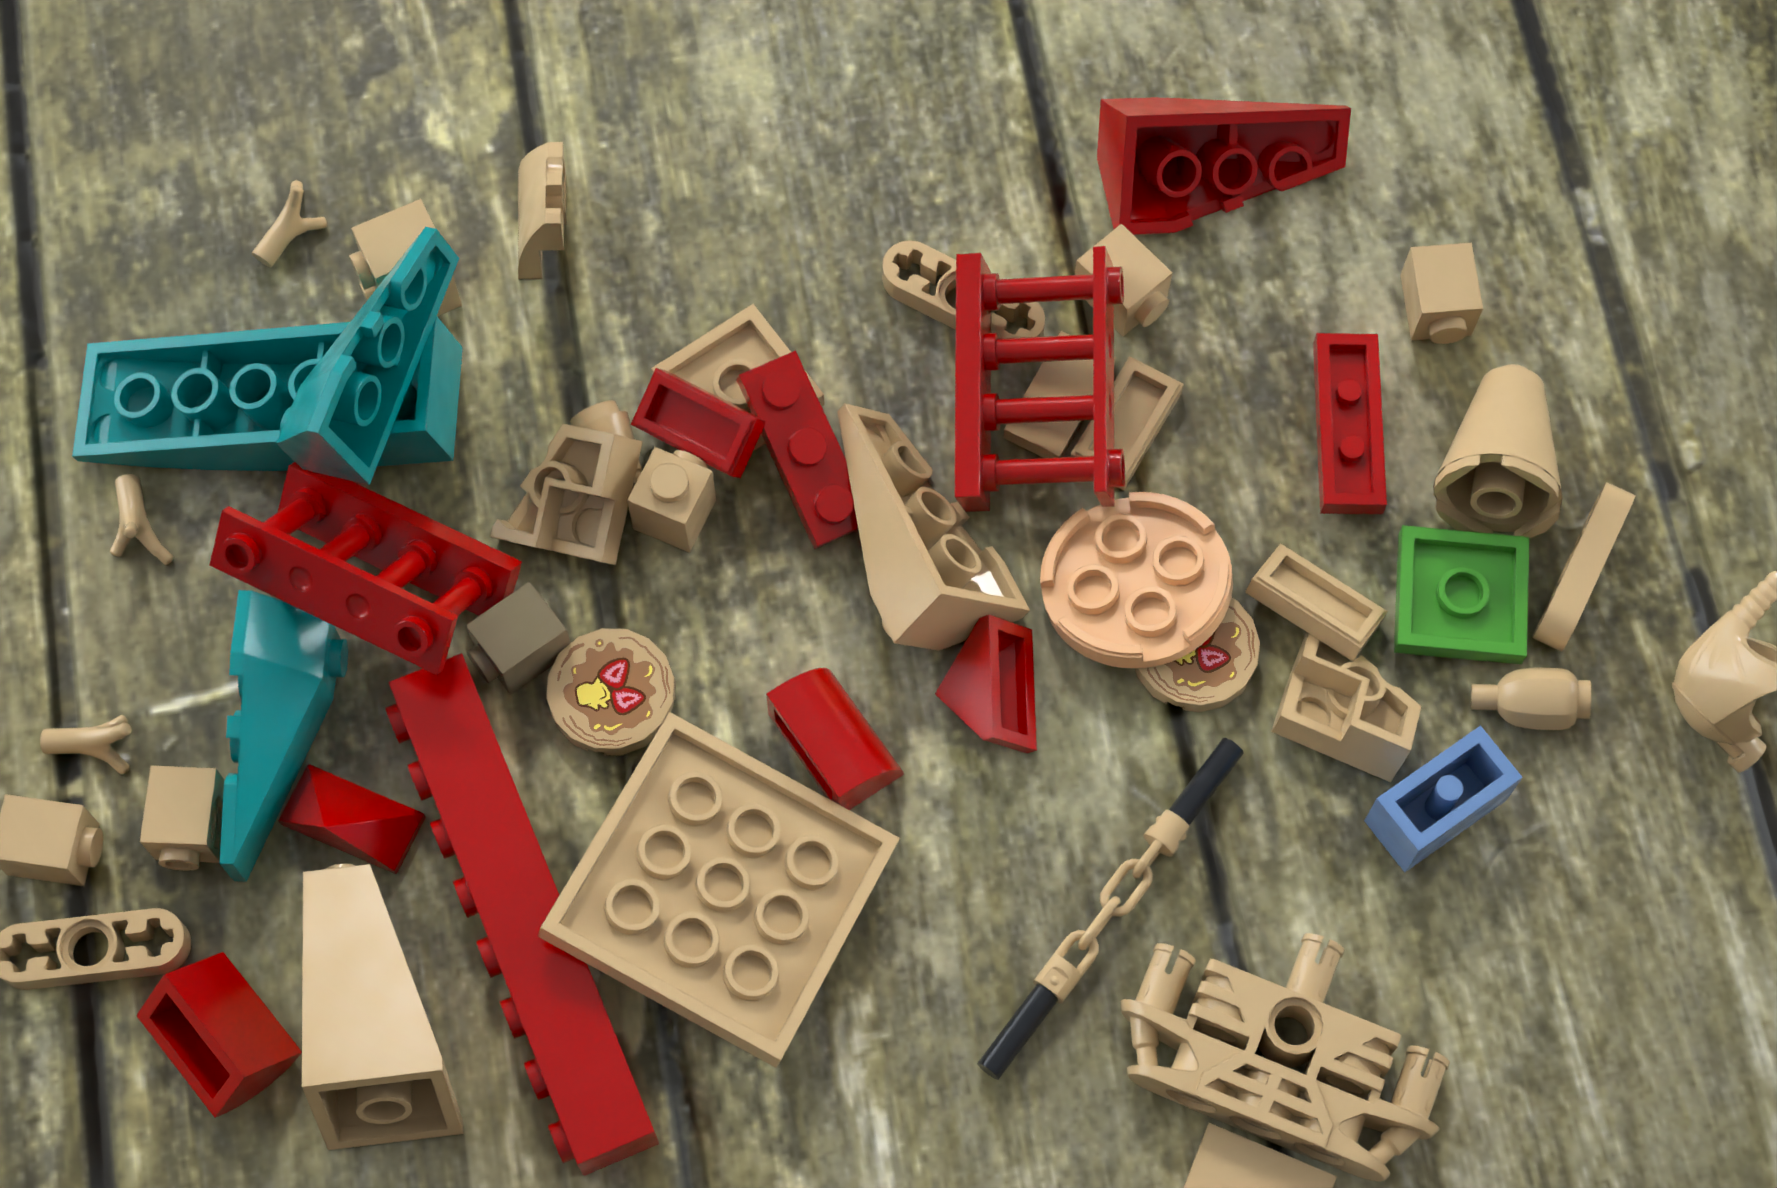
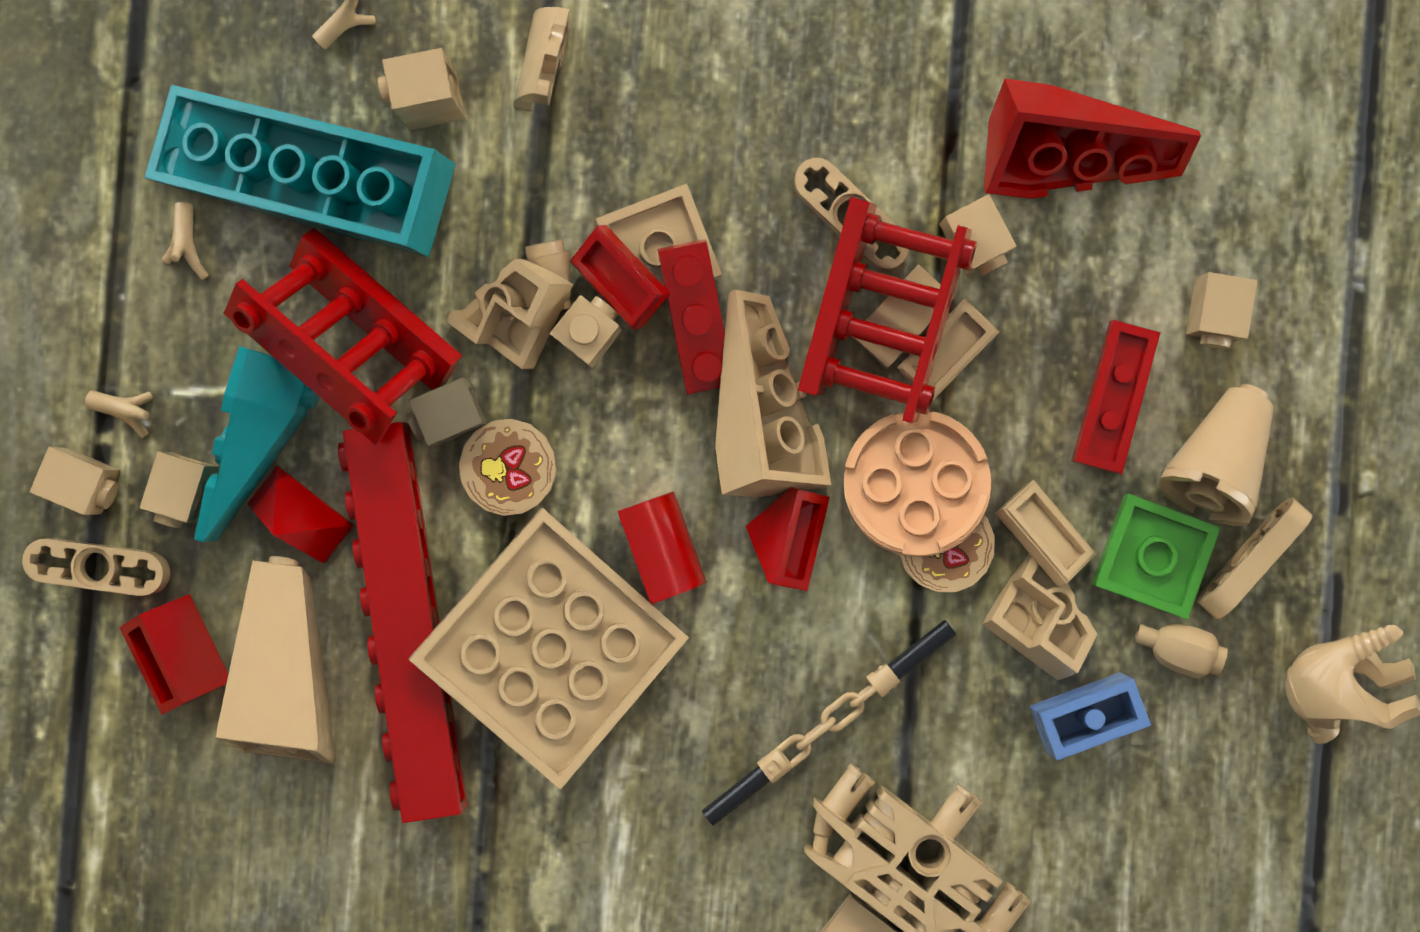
camera: 20 degrees right, 20 degrees up
teal wedge [276,227,459,485] -> none

